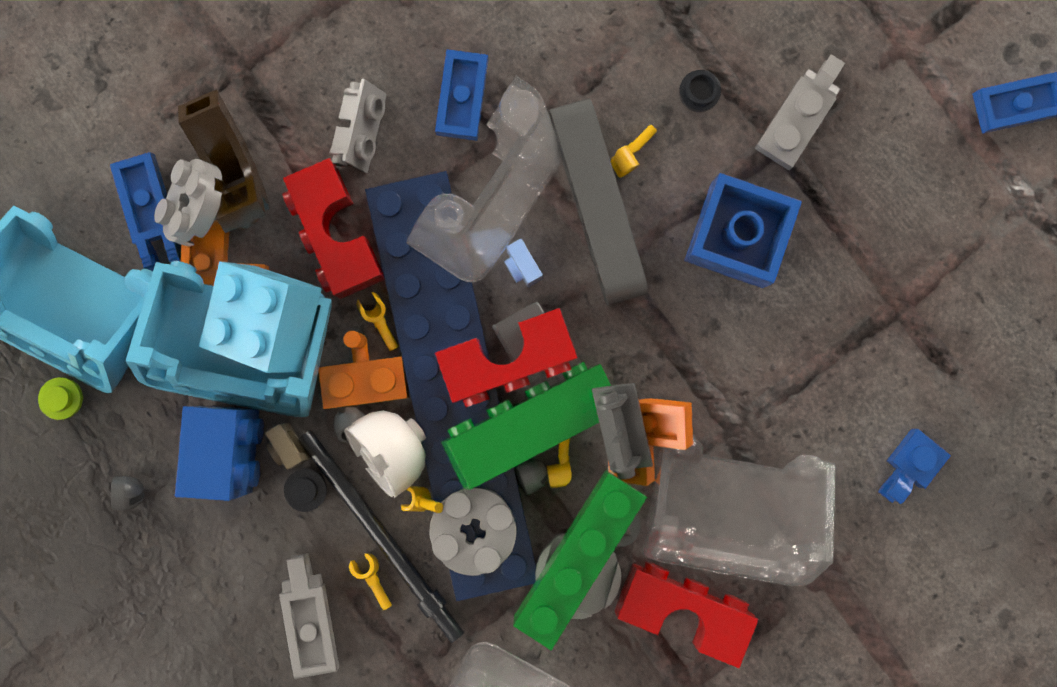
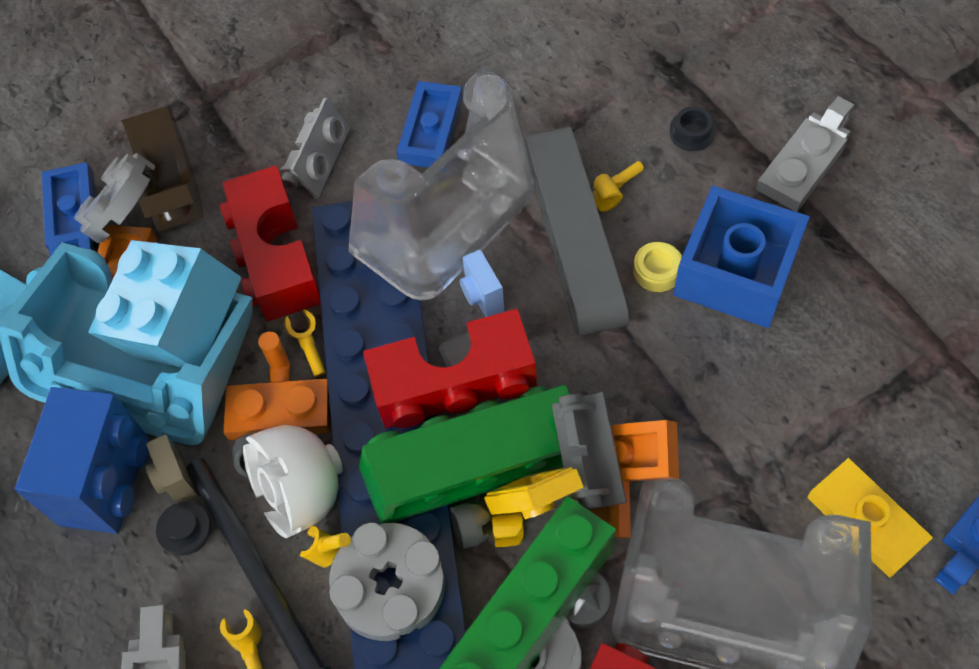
camera: 10 degrees right, 25 degrees down
none -> yellow plate [484,467,584,519]
none -> light yellow tile [633,242,682,292]
none -> yellow plate [807,458,933,578]

